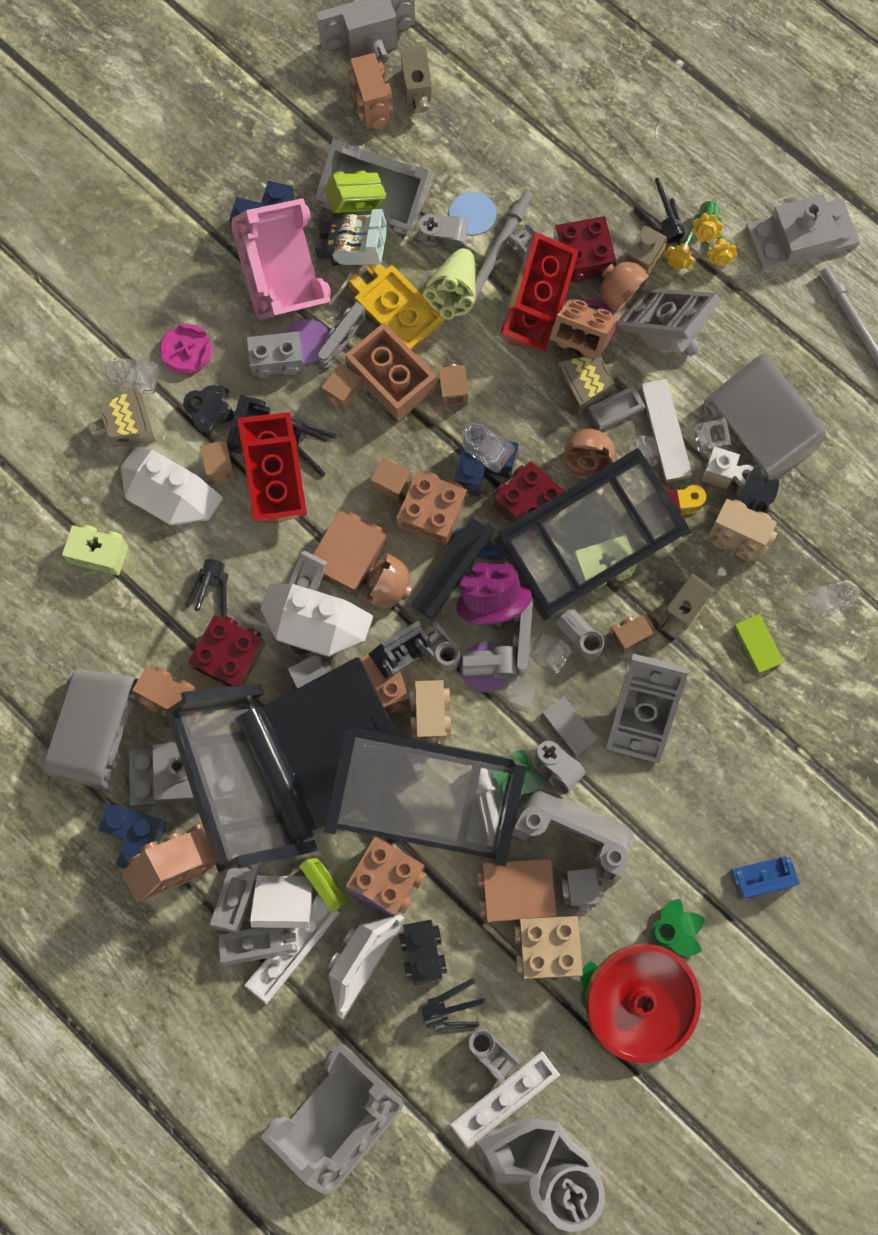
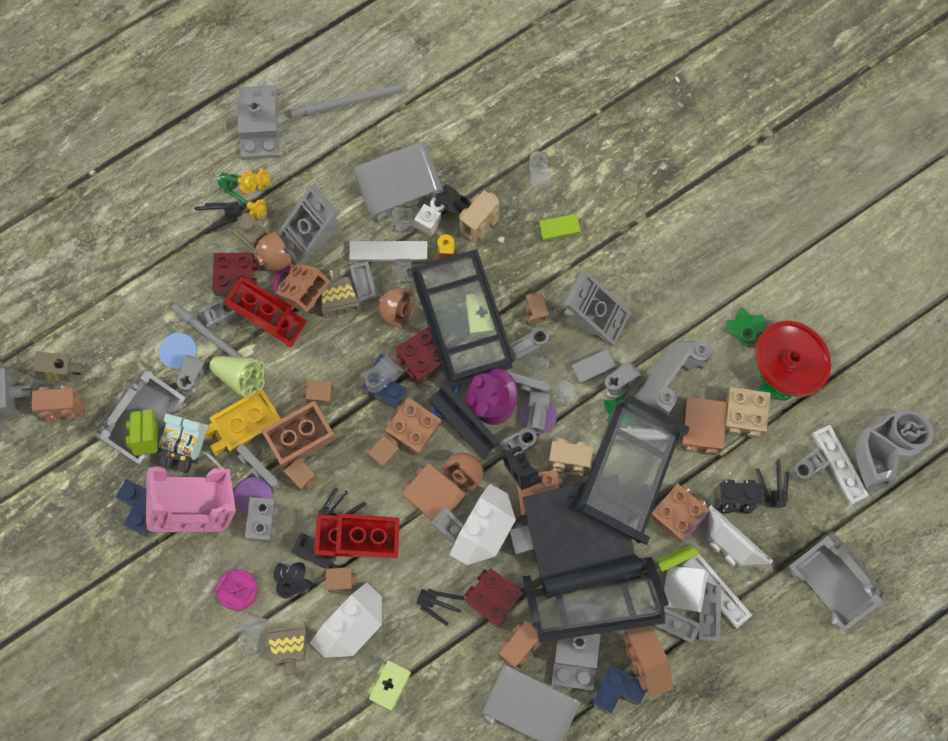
camera: 80 degrees left, 0 degrees up
light grey brick [560,868,604,912] -> none
dark tan torso [660,573,716,638] -> none
blue hinge [731,856,800,900] -> none

